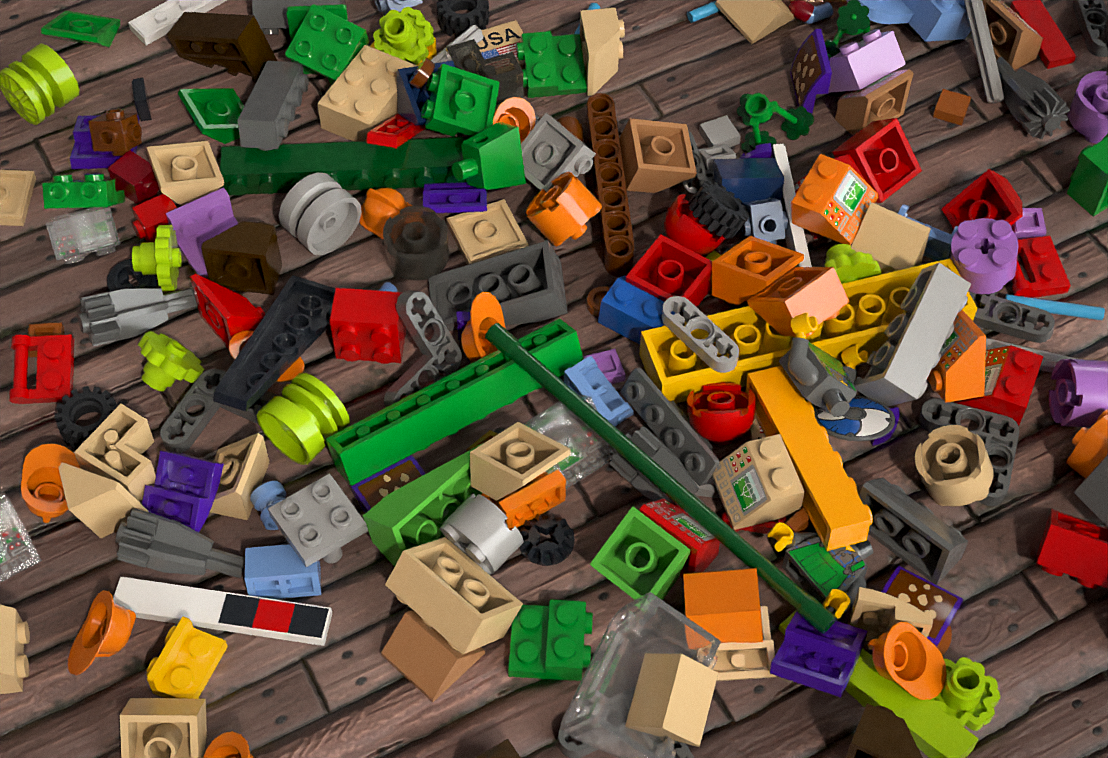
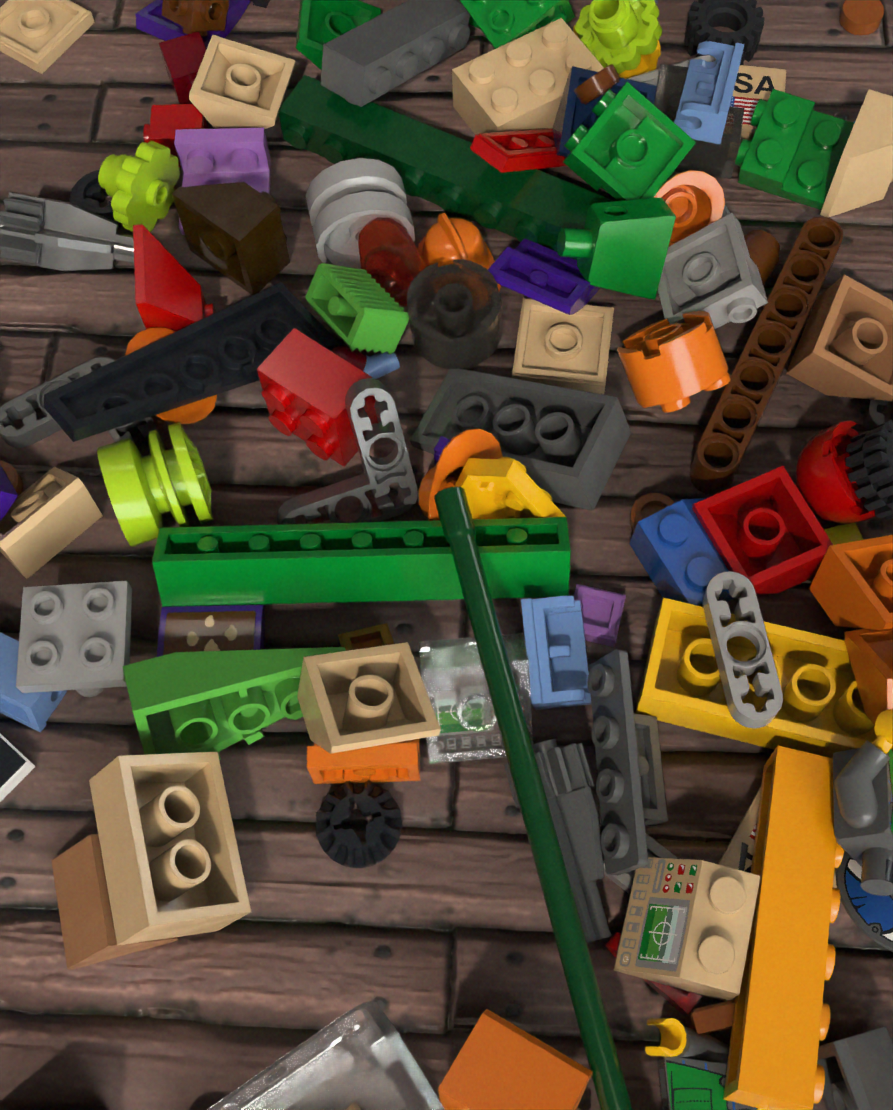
camera: 35 degrees right, 10 degrees up
green plate [42,174,125,209] -> none
clear slope [46,206,121,264] -> none
lime plant [138,331,204,392] -> none
medium blue wheel [250,481,286,530] -> none
light grey brick [440,493,524,575] -> none
green plate [508,600,593,681] -> none
bright green slope [589,506,691,611] -> none
red slope [639,499,720,578] -> none
red cylinder [687,382,756,445] -> none
none -> bright green brick [305,263,409,355]
none -> clear red cap [358,217,428,306]
none -> yellow bracket [454,457,566,519]
none -> medium blue hinge [674,41,745,144]

